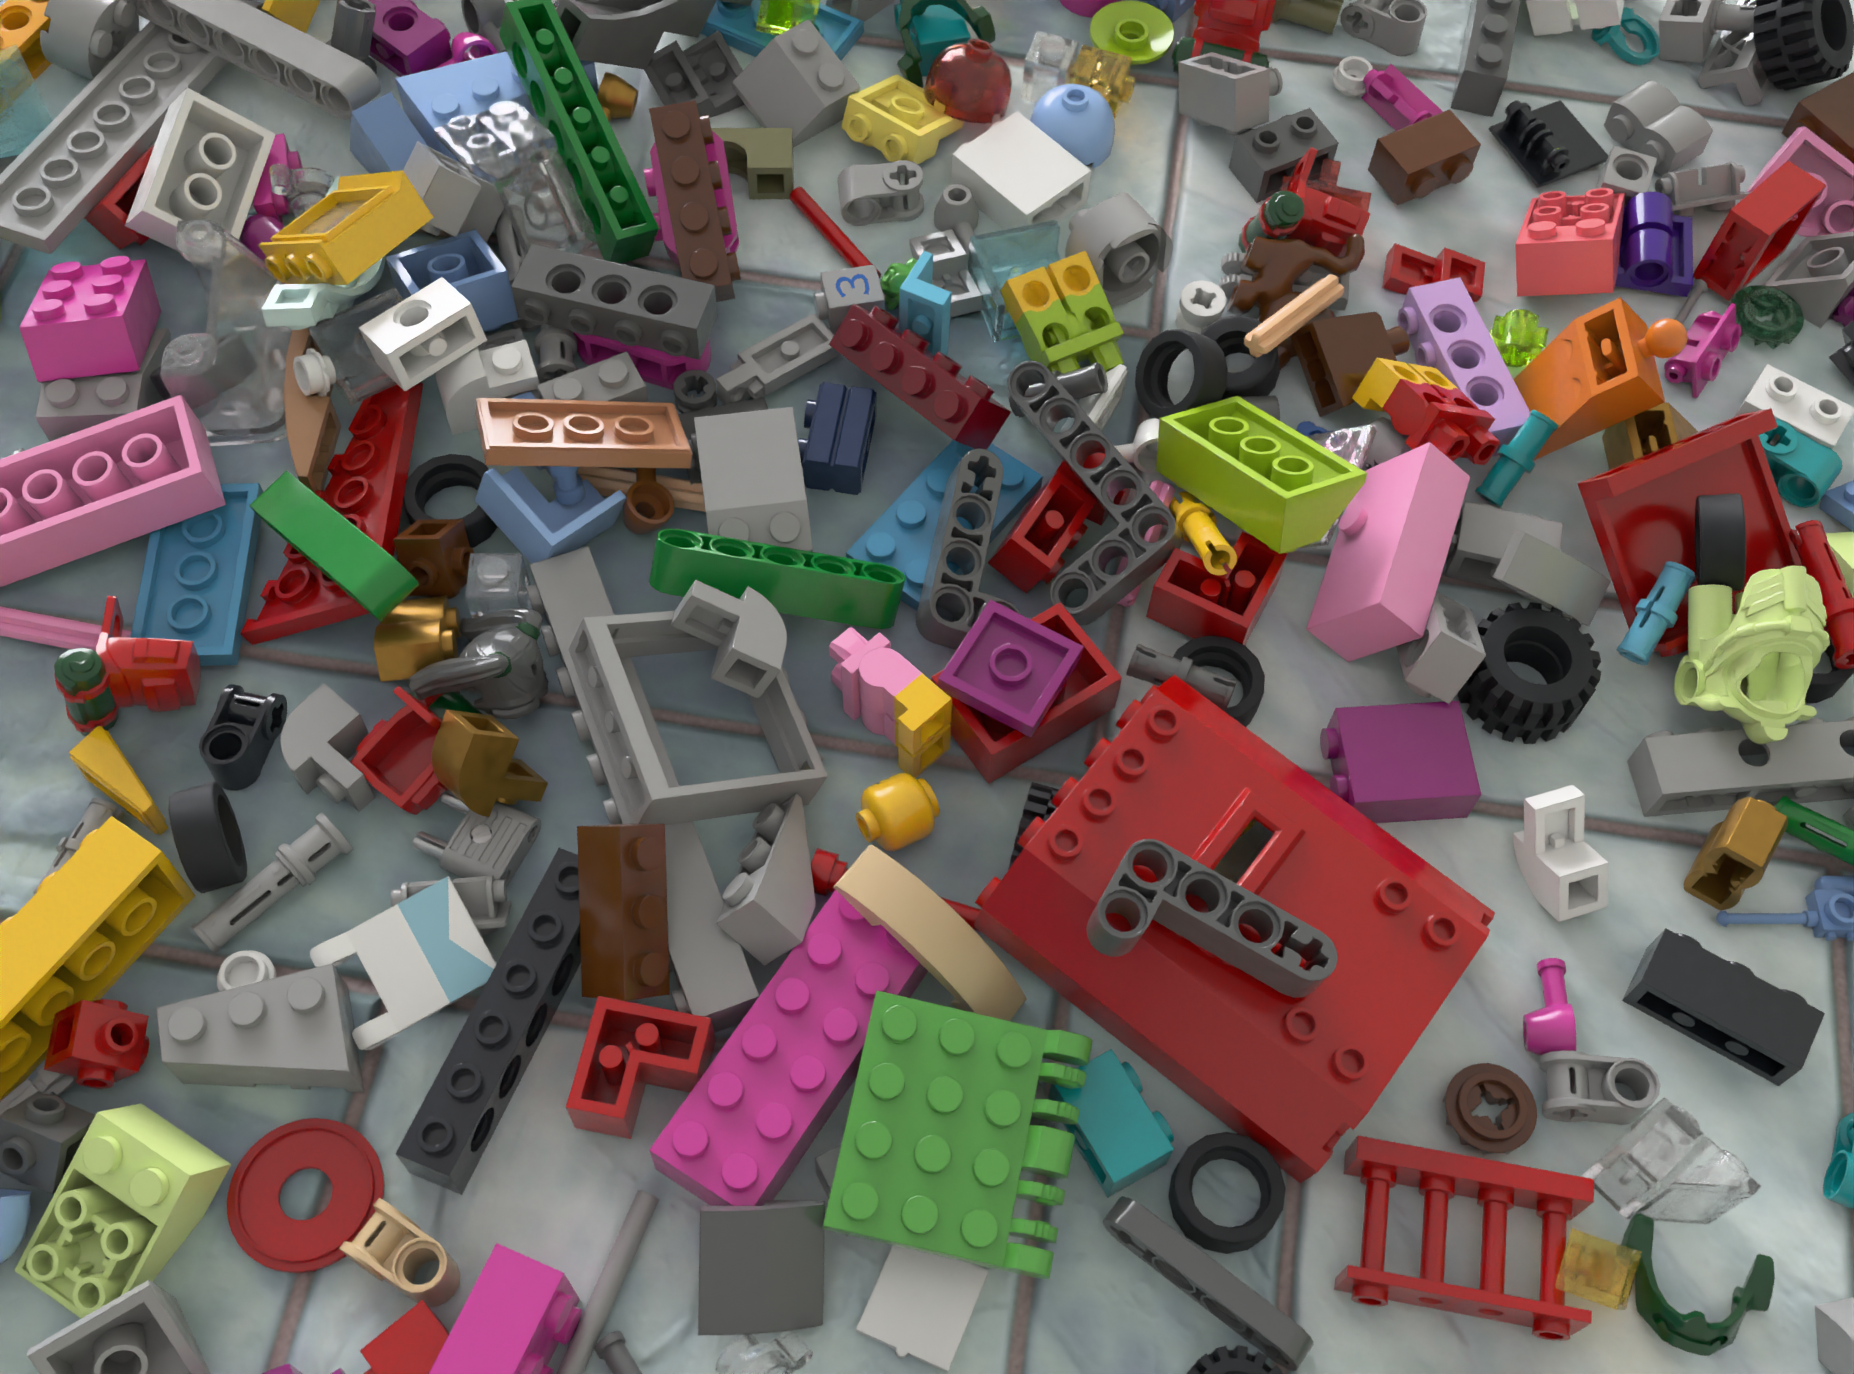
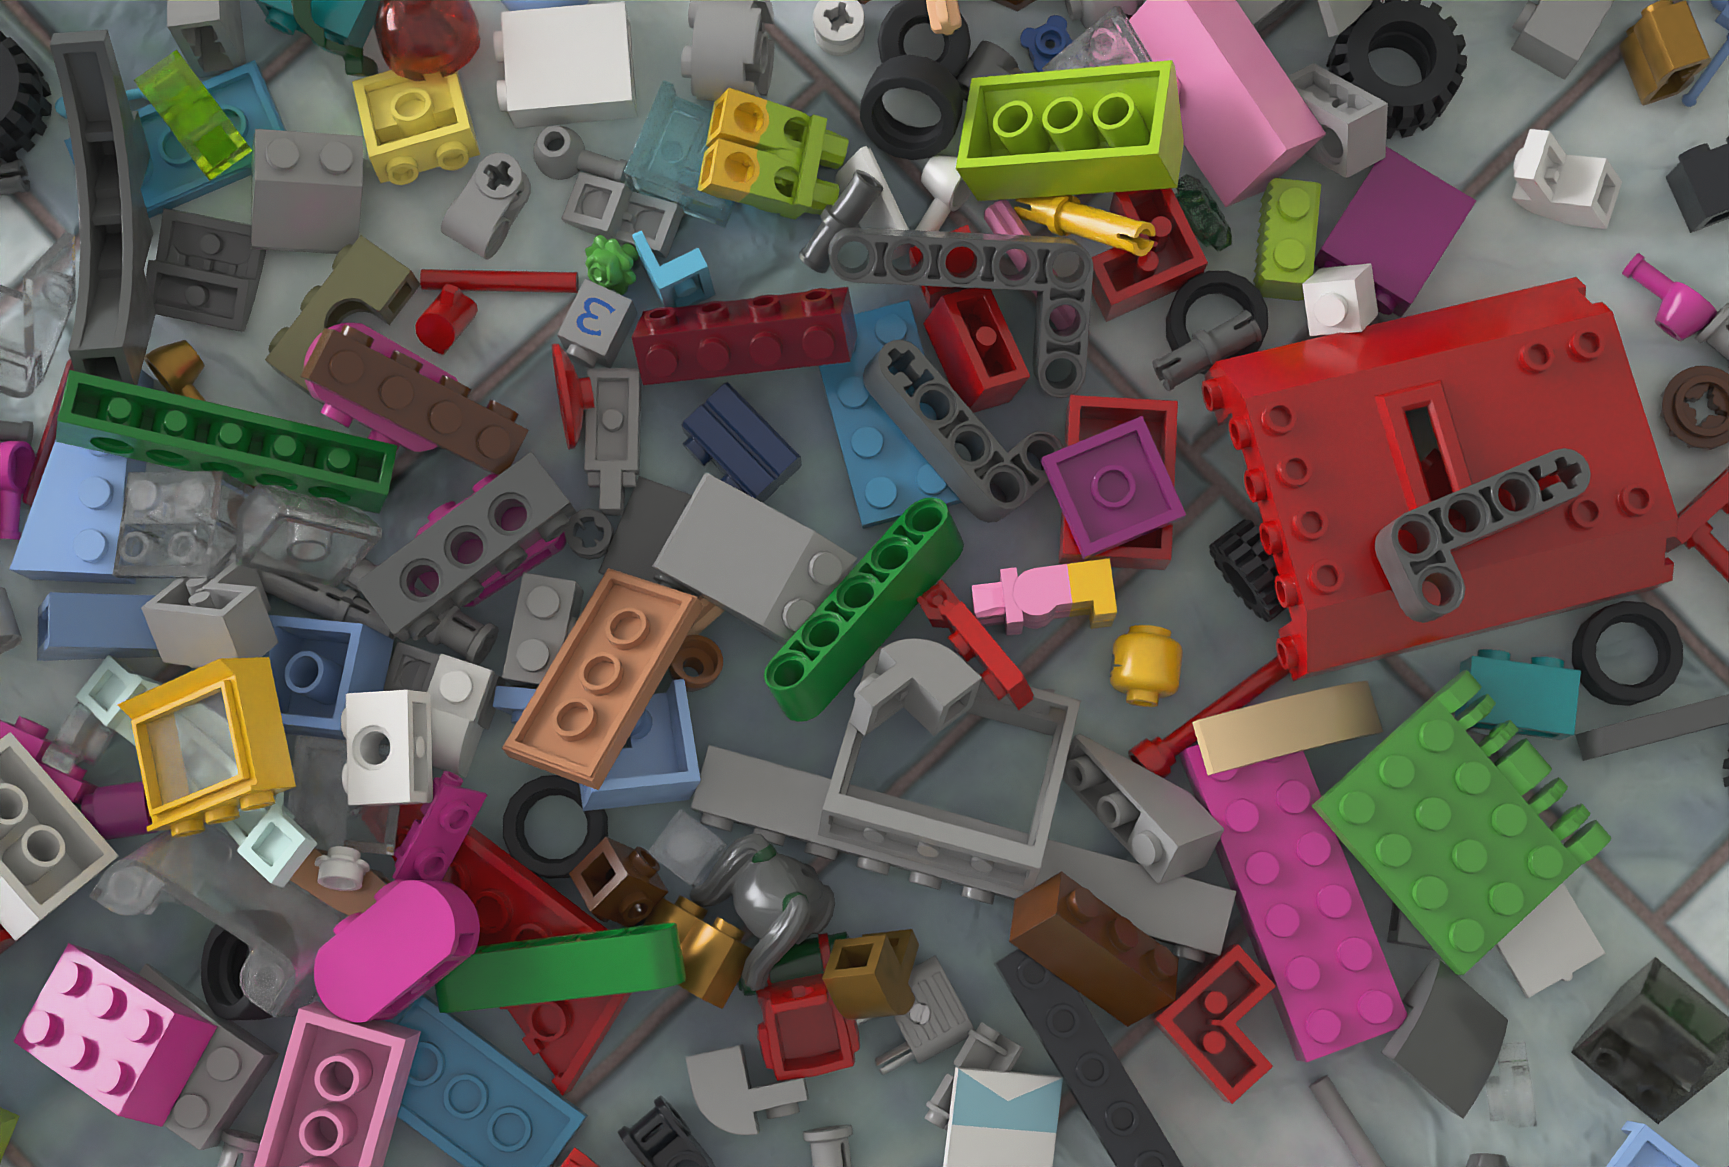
camera: 45 degrees left, 20 degrees up
none -> dark pink brick [314,879,480,1023]
none -> dark pink hinge [392,771,487,881]
none -> red piece [415,284,478,355]
none -> red dish [552,344,595,450]
none -> red hinge [917,579,1034,711]
none -> clear green gear [1175,174,1232,252]
none -> lime brick [1253,178,1321,301]
none -> white brick [1302,263,1378,336]

